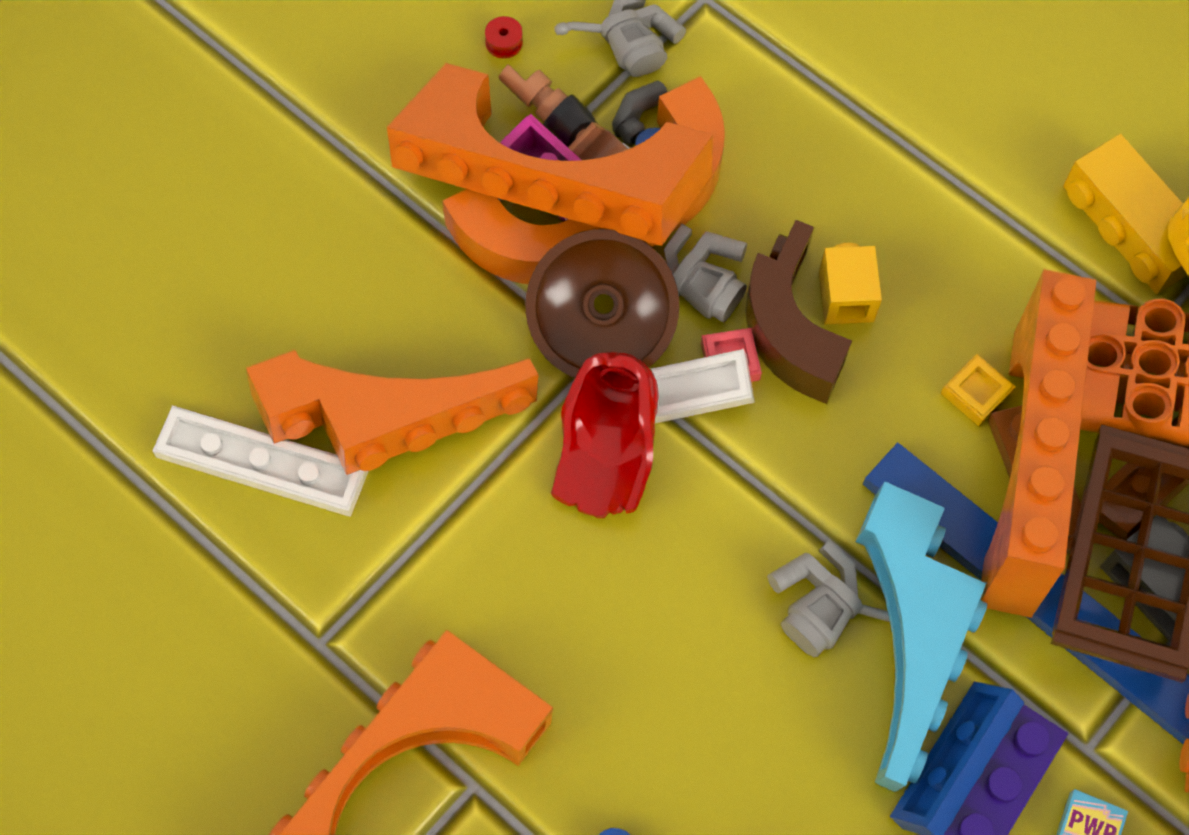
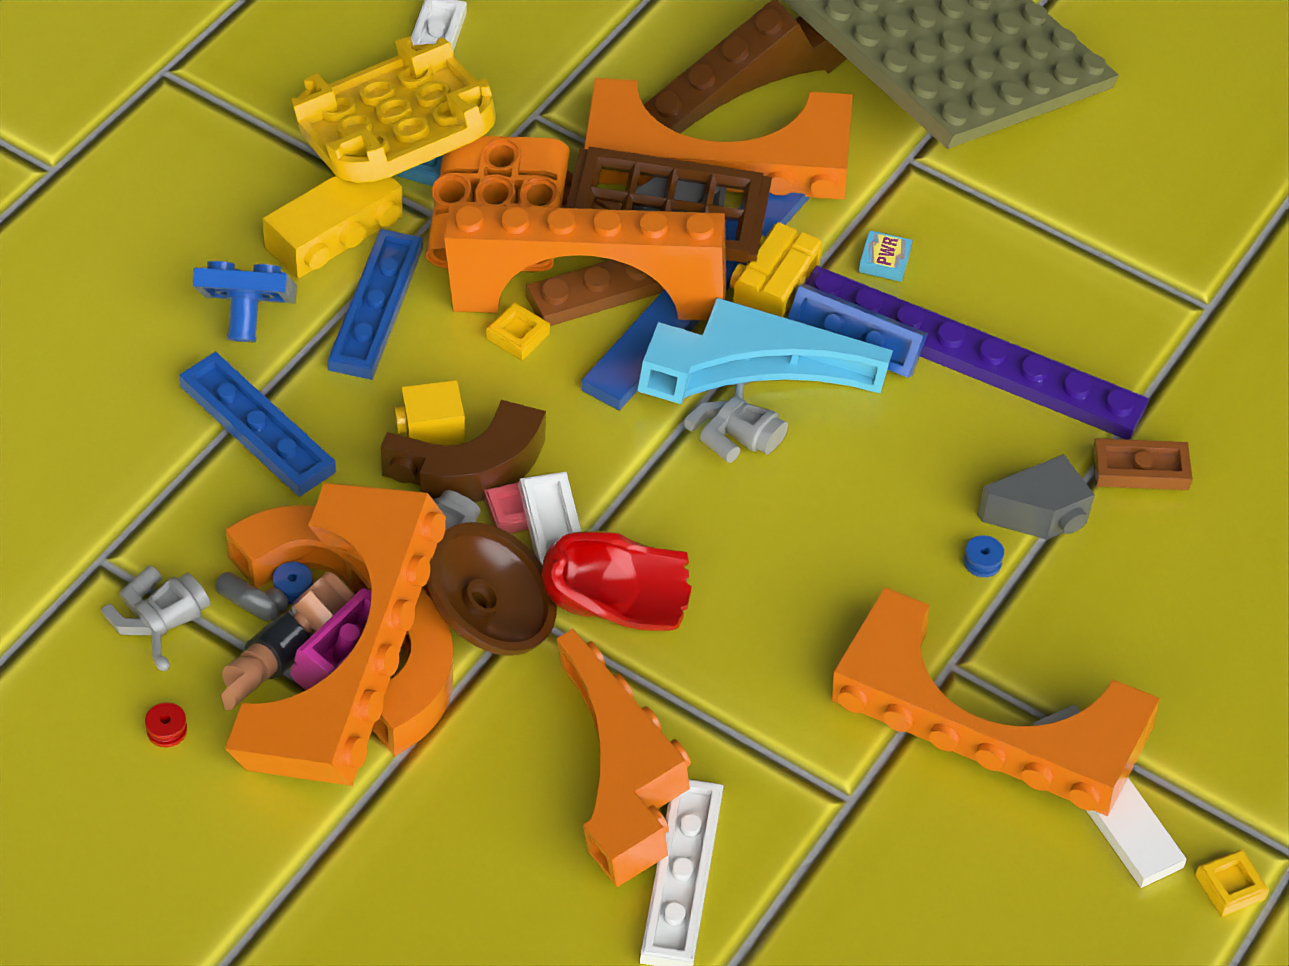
camera: 100 degrees left, 15 degrees down
none -> blue plate [179,351,336,497]
none -> blue plate [193,261,297,342]
none -> blue tile [328,229,423,380]
none -> yellow brick [730,222,823,318]

